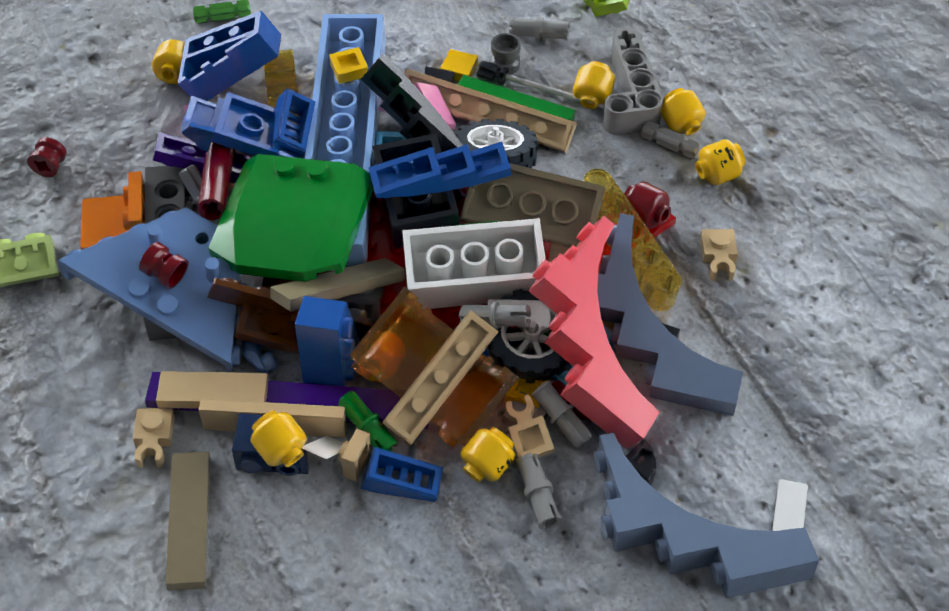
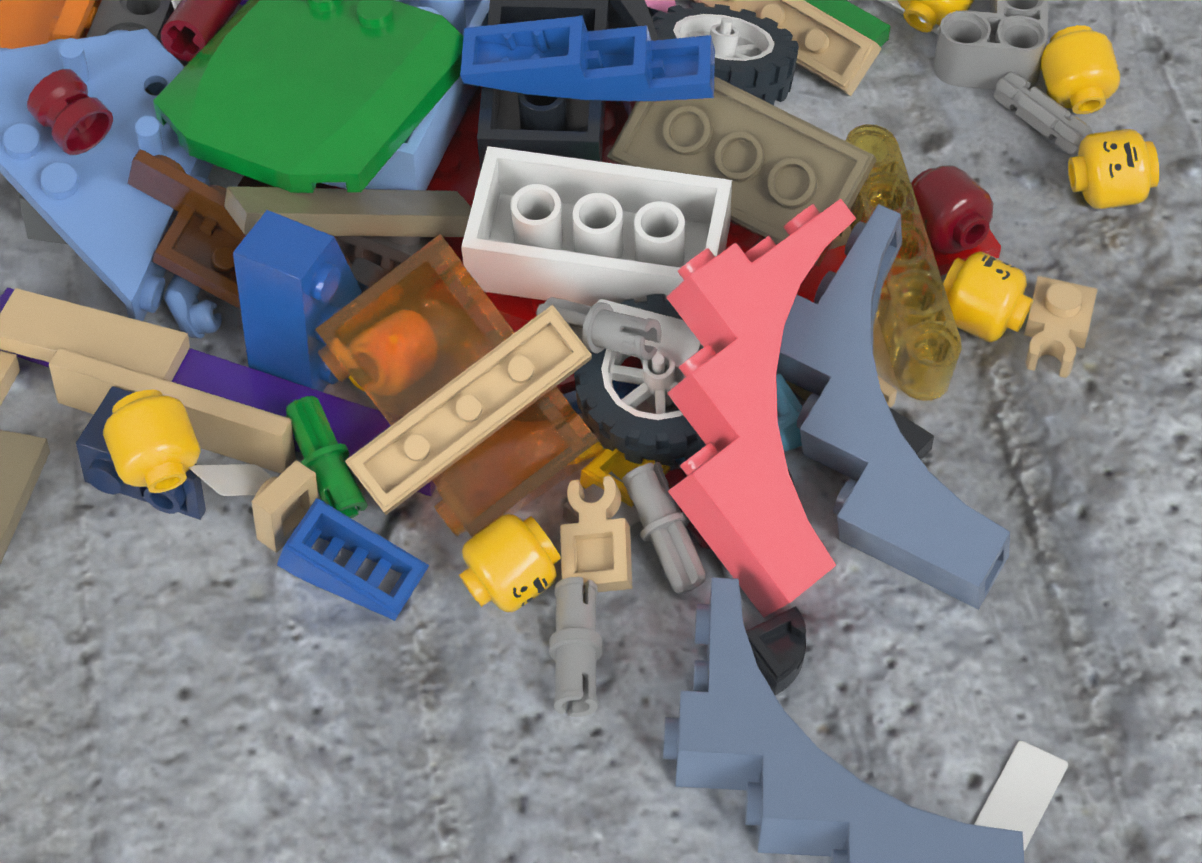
camera: 15 degrees right, 0 degrees up
none -> yellow head [937,252,1034,342]

